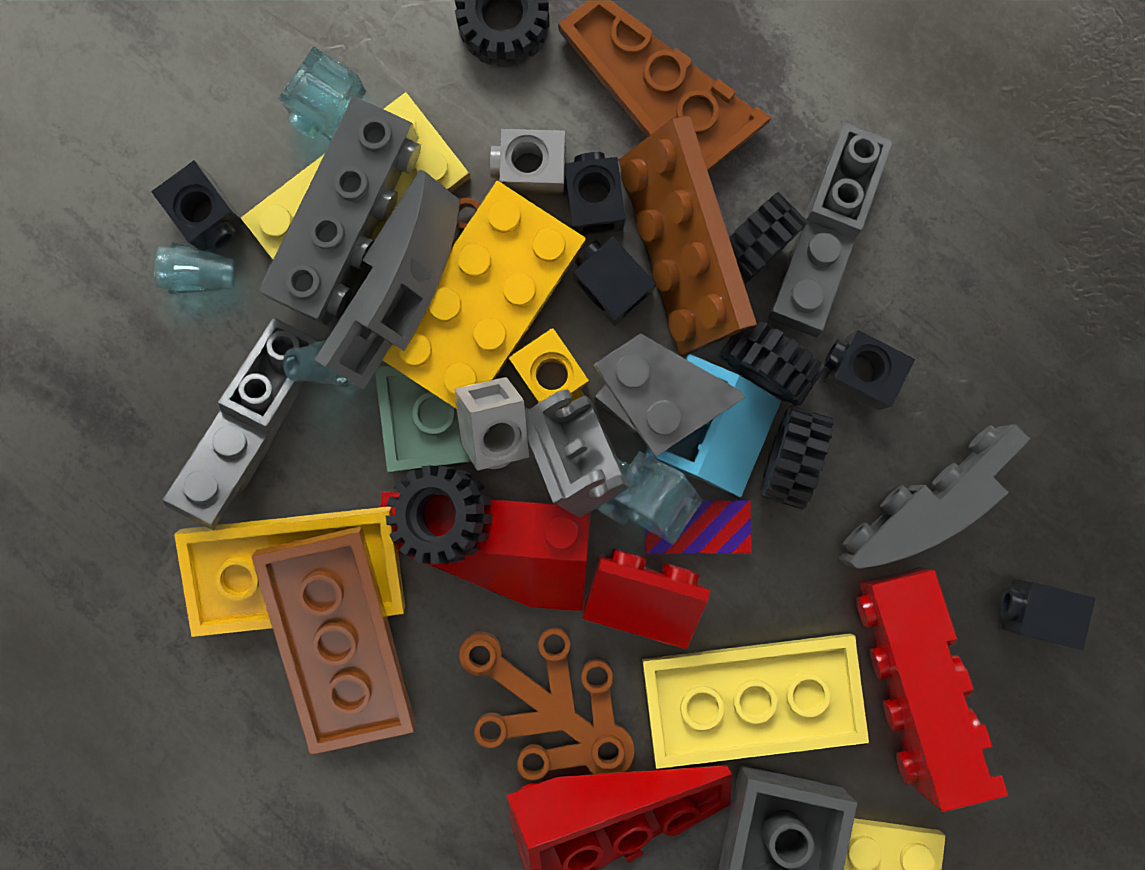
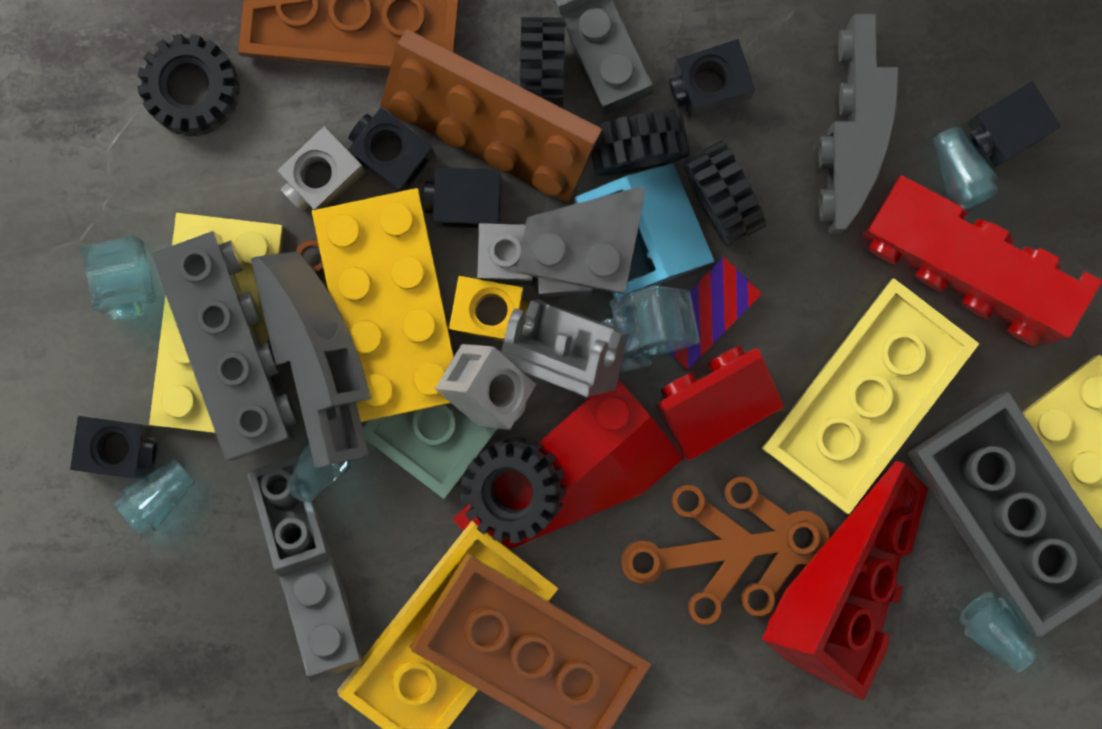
camera: 45 degrees left, 0 degrees up
none -> light grey brick [477,223,533,285]
none -> clear light blue cone [932,126,999,209]

